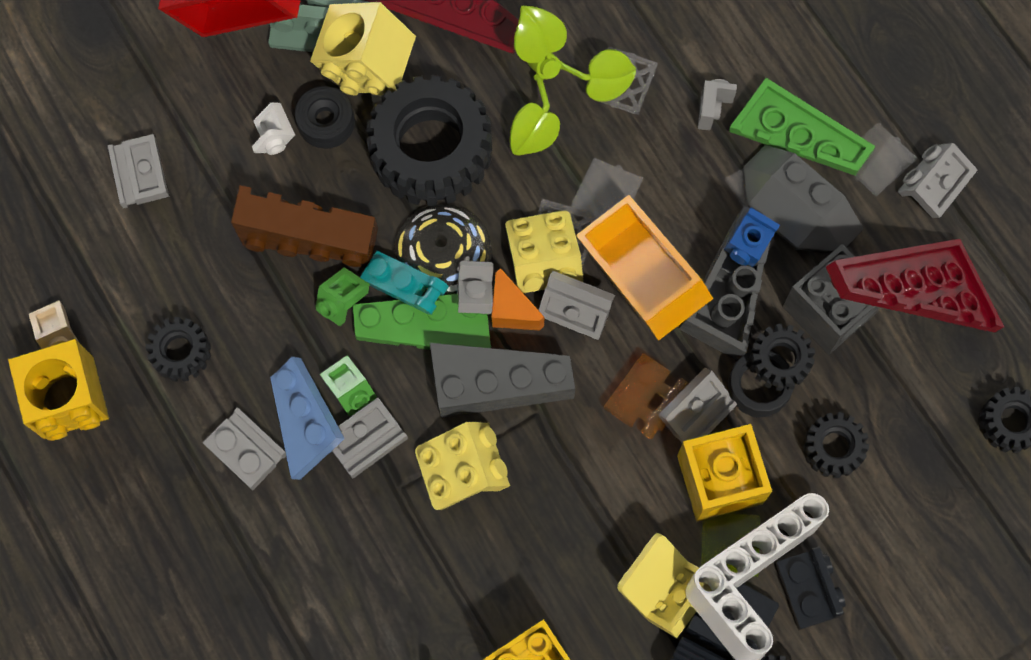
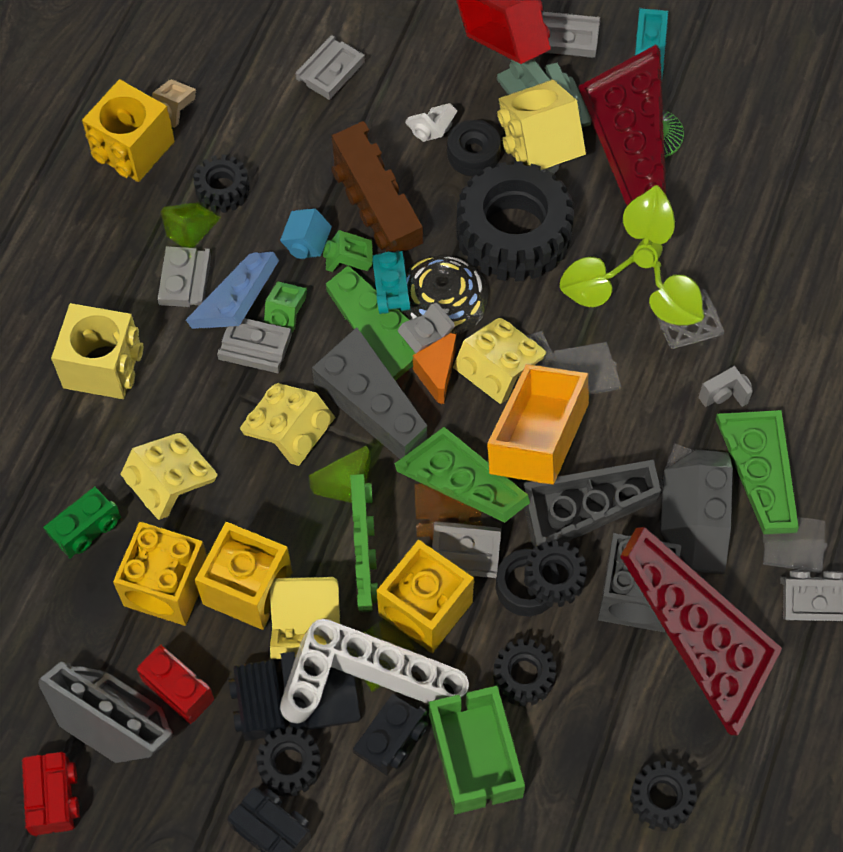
camera: 50 degrees right, 10 degrees down
light grey plate [539,271,615,340] -> none
blue brick [724,208,780,267] -> none
none -> light yellow brick [51,303,143,399]
none -> light yellow bracket [120,433,217,520]
none -> clear neon green slope [161,202,219,248]
none -> yellow brick [195,522,292,630]
none -> dark azure brick [280,208,332,259]
none -> clear neon green slope [309,446,370,503]
none -> bright green wing [350,474,378,612]
none -> bright green wing [394,427,530,522]
none -> bright green piece [429,686,525,814]

